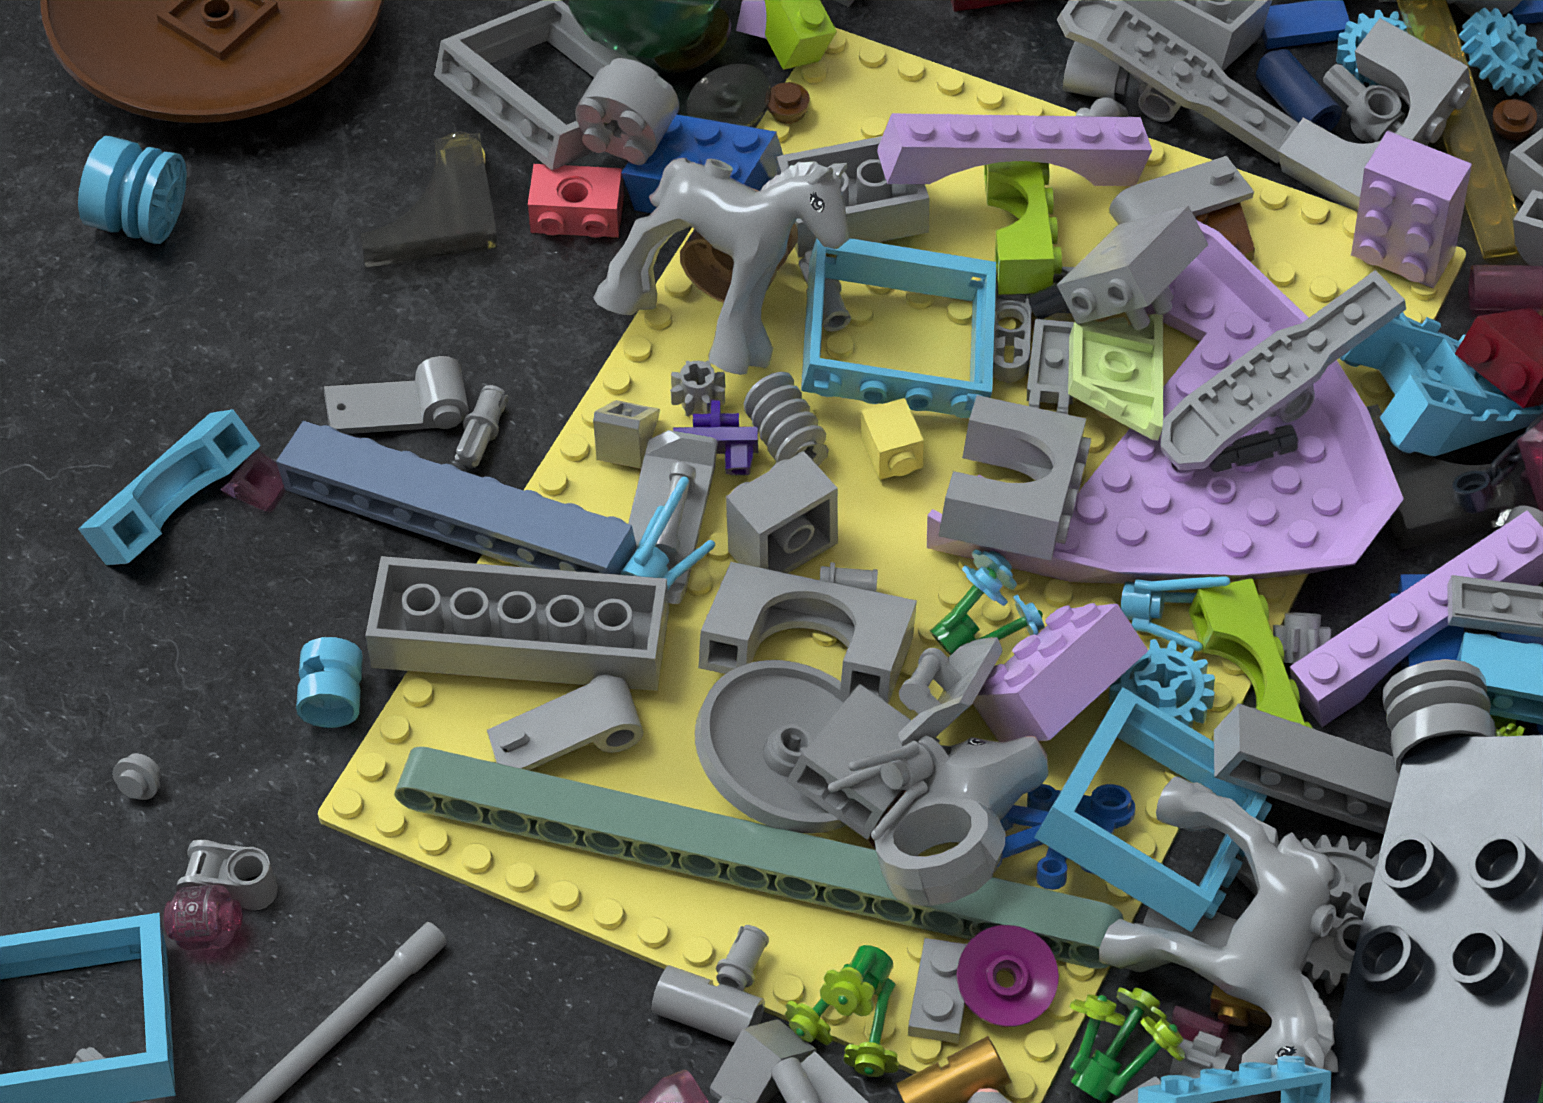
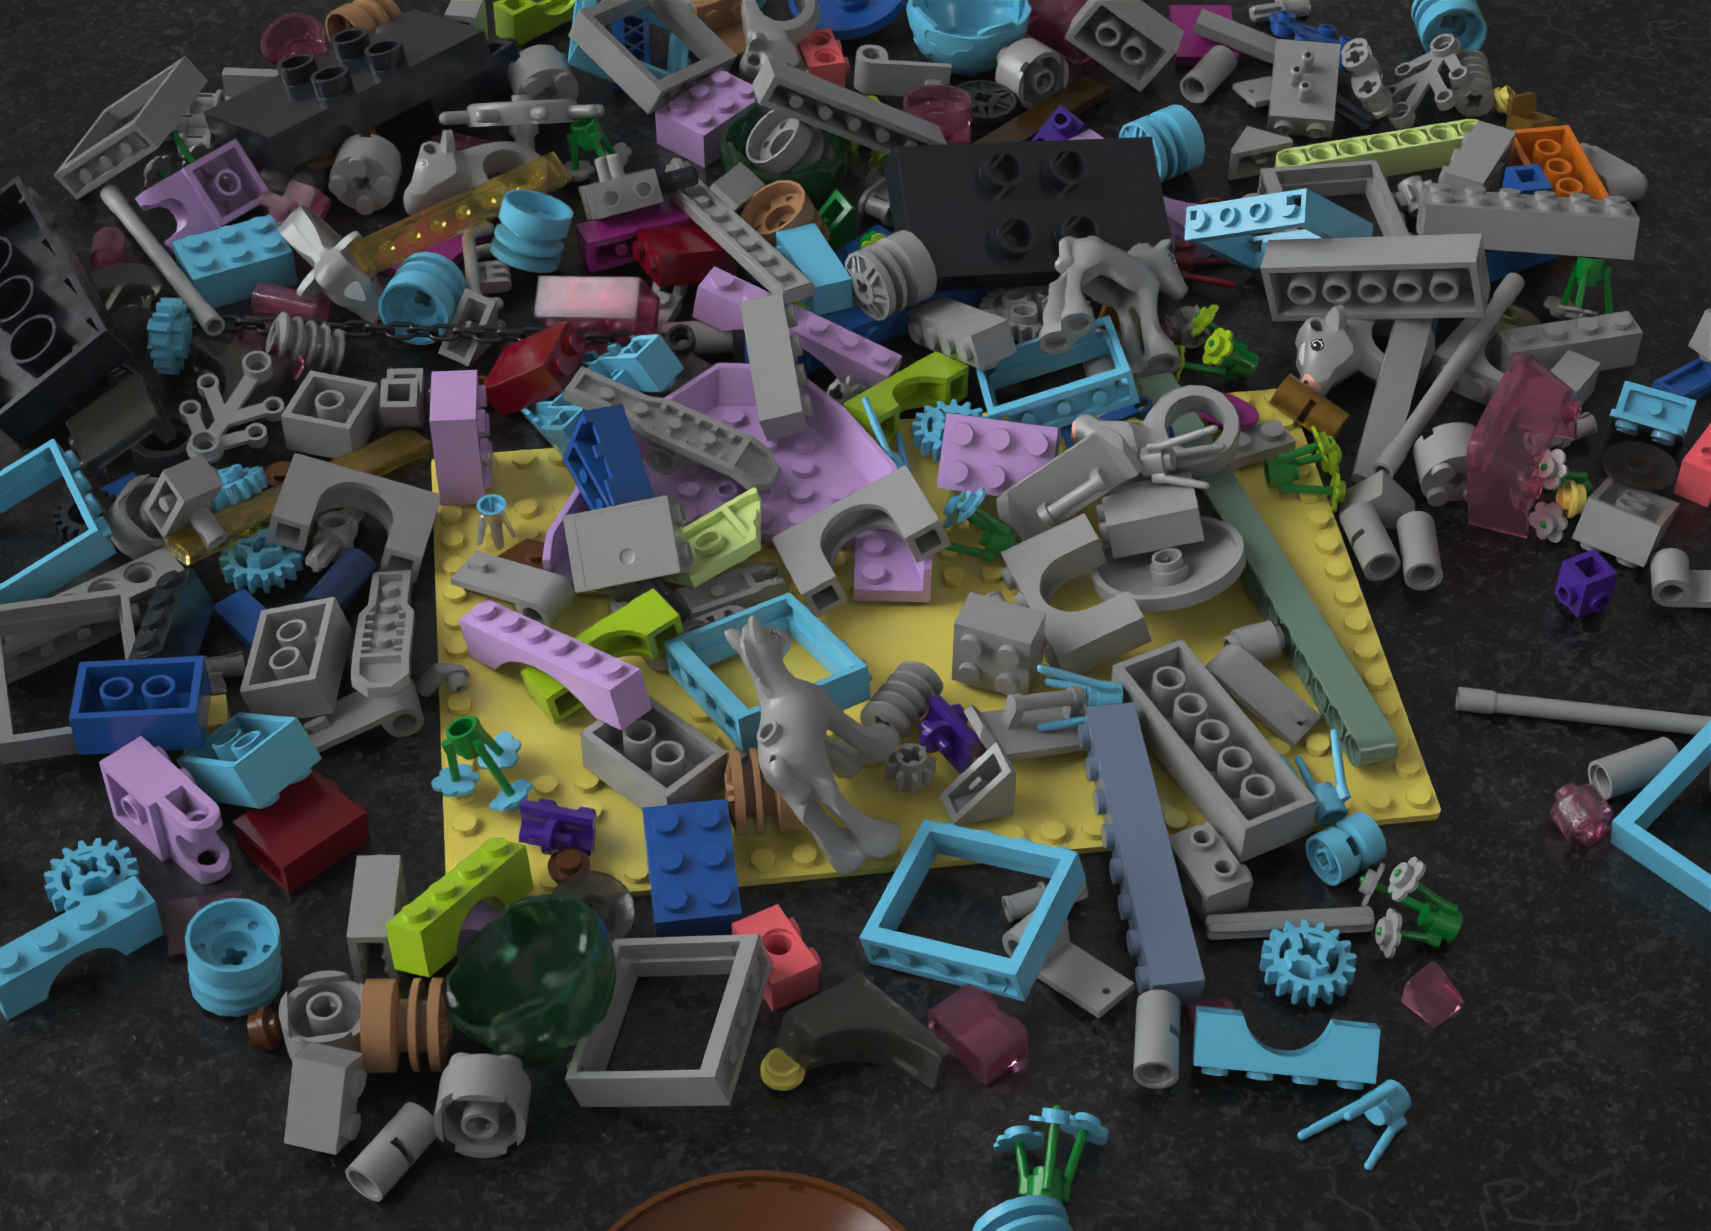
camera: 125 degrees left, 10 degrees down
light grey plate [112,753,161,800] -> none
light grey piece [176,840,278,911] -> none
light grey brick [575,58,679,165] -> none
light grey pin [716,925,769,991] -> none
light yellow brick [861,398,924,480] -> none
none -> plant [431,716,534,812]
none -> flat silver piece [476,494,516,550]
none -> dark purple hips [519,798,597,857]
none -> blue wedge [562,404,655,510]
none -> light grey brick [740,292,814,441]
none -> medium azure window [859,819,1086,1002]
none -> clear pink brick [928,984,1028,1085]
none -> plant [994,1105,1109,1205]
none -> light grey pin [1133,990,1181,1089]
none -> light grey brick [1169,821,1253,924]
none -> light grey axle [1204,906,1375,940]
none -> light grey brick [1223,620,1285,663]
none -> medium azure gear [1260,919,1357,1007]
none -> medium azure plant [1279,729,1351,826]
none -> medium azure plant [1297,1079,1411,1170]
none -> plant [1358,857,1463,959]
none -> light grey pin [1396,511,1443,591]
none -> clear pink slope [1401,961,1464,1028]
none -> light grey pin [1588,737,1679,800]

